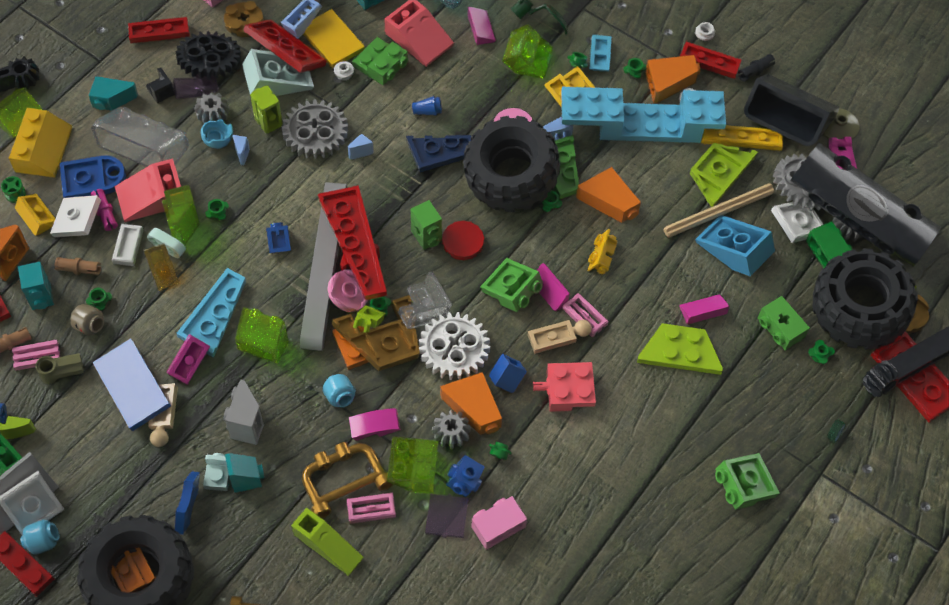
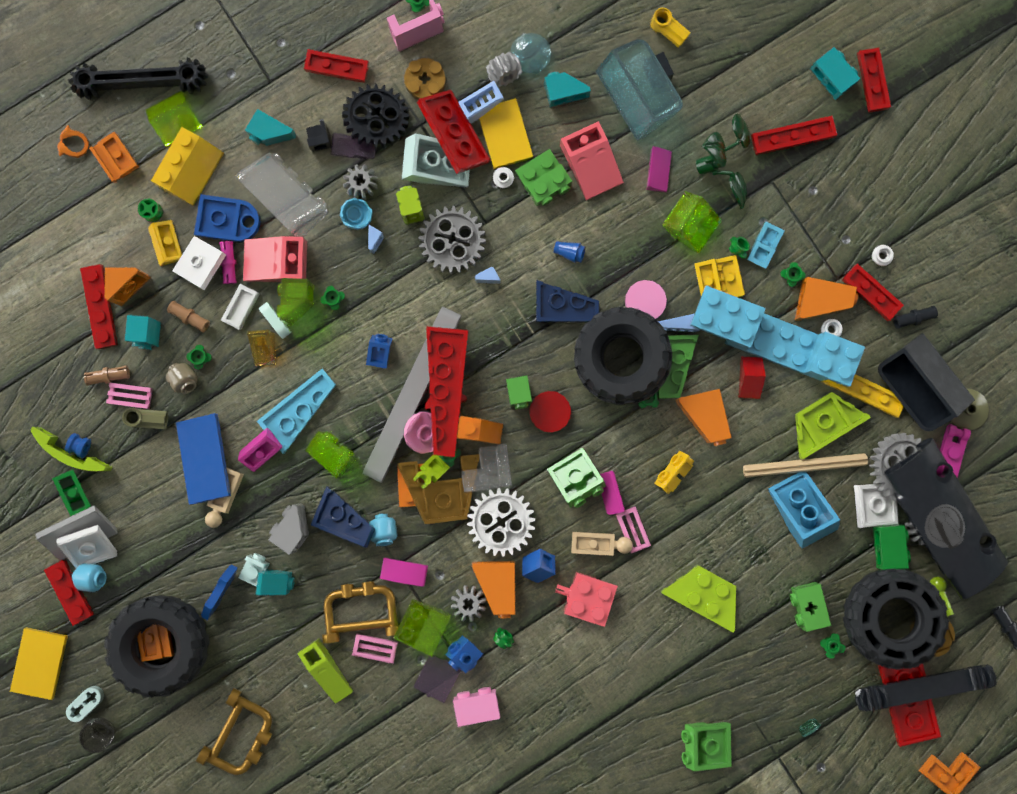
camera: 20 degrees right, 25 degrees up
dark pink slope [679,294,729,325] -> none
none -> dark blue wing [311,486,375,548]
none -> orange slope [457,416,503,444]
none -> red slope [739,356,766,399]

